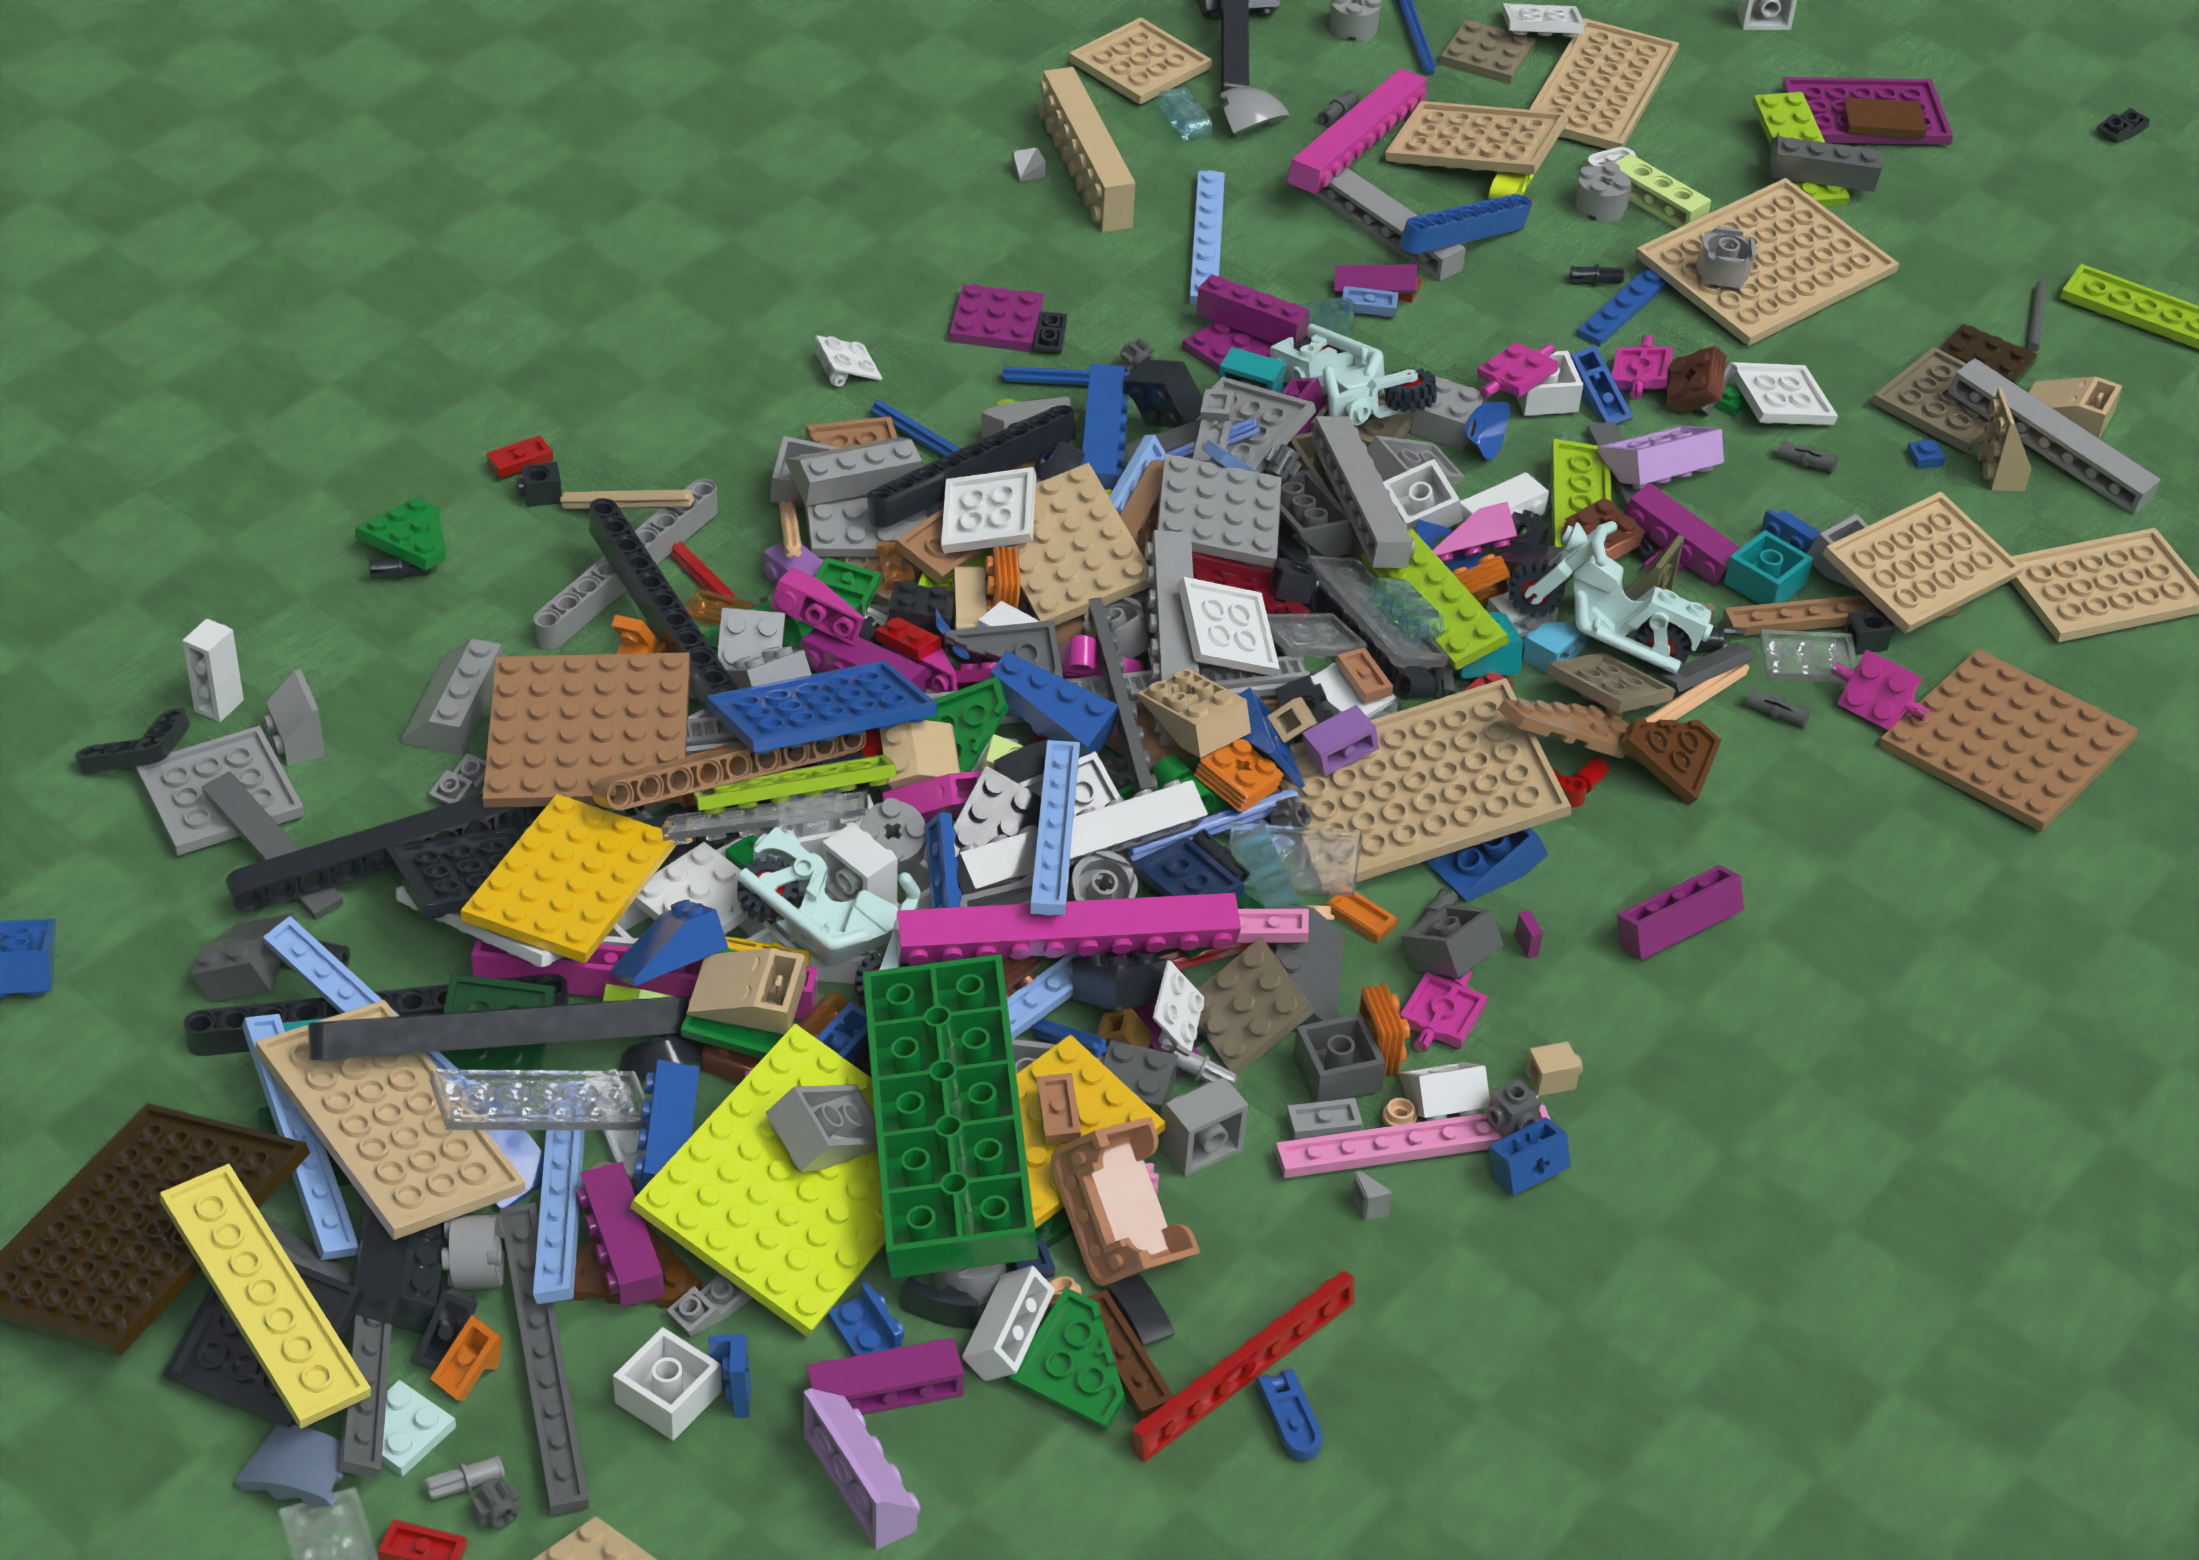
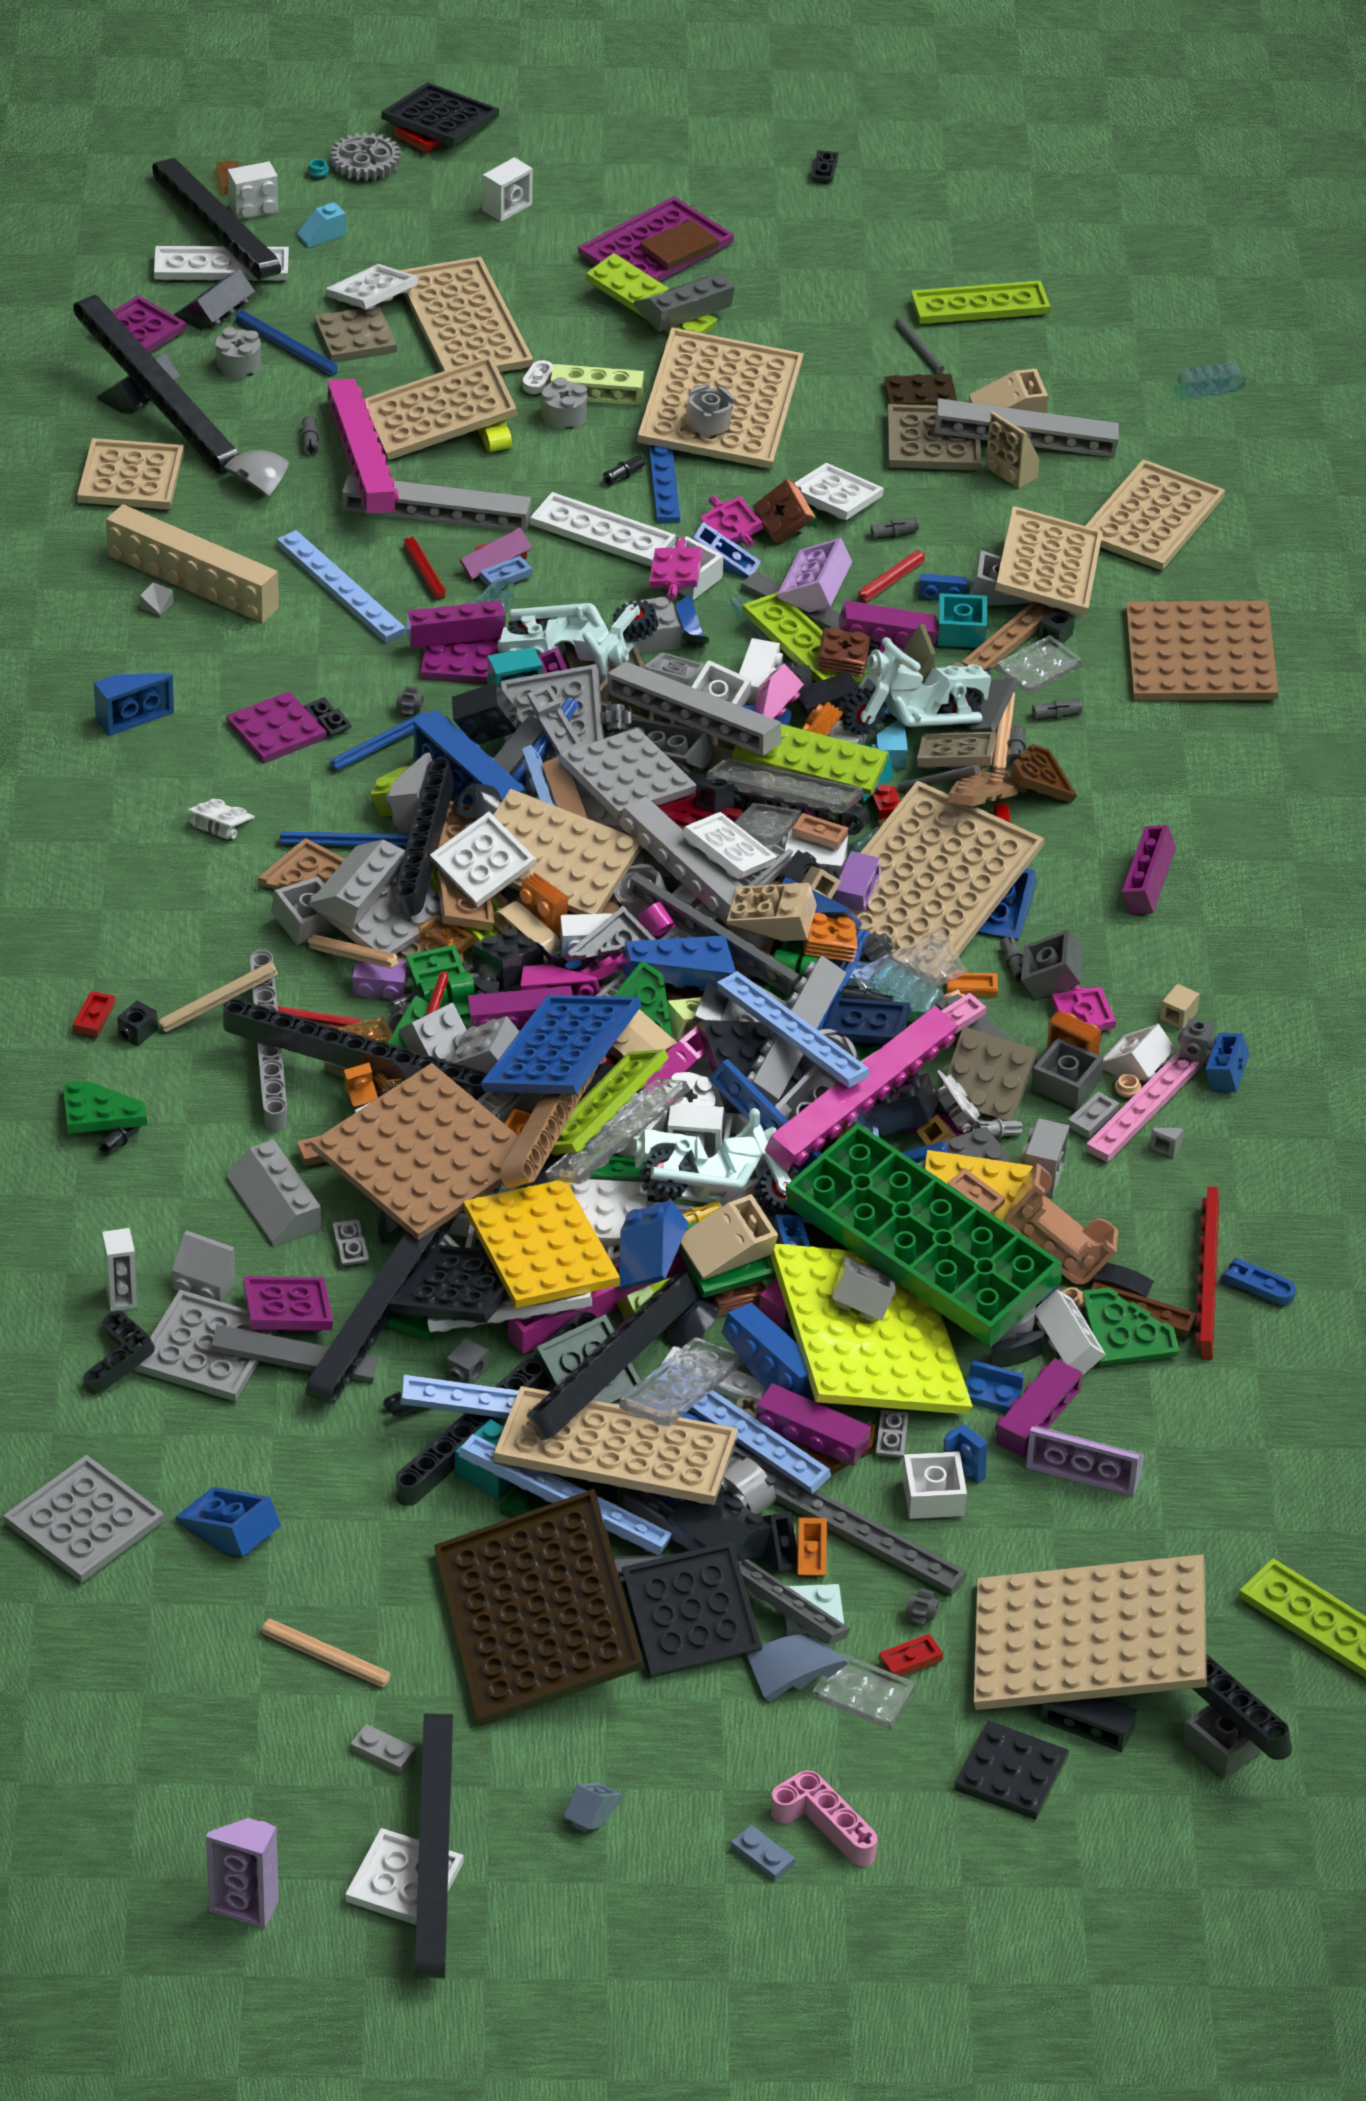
camera: 40 degrees left, 0 degrees up
light yellow plate [160,1164,371,1429] -> none
dark grey slope [191,912,298,1002] -> none
light grey axle [425,1455,505,1500] -> none
dark pink slope [770,567,865,646] -> none
red plate [875,617,942,661] -> none
clear light blue beam [1159,86,1213,142] -> none
medium blue plate [1202,439,1259,473] -> none
clear light blue beam [1370,578,1444,639] -> none
blue beam [1399,194,1532,254] -> none
magenta tile [1514,910,1543,959] -> none
dark pink plate [1831,650,1930,730] -> none
blue plate [1906,440,1946,469] -> none
none -> blue slope [94,673,174,736]
none -> magenta plate [242,1276,333,1332]
none -> red axle [404,536,446,600]
none -> dark grey brick [447,1339,488,1384]
none -> white plate [530,492,676,567]
none -> red axle [858,550,925,602]
none -> dark grey bar [898,765,980,792]
none -> dark grey pin [1007,724,1026,765]

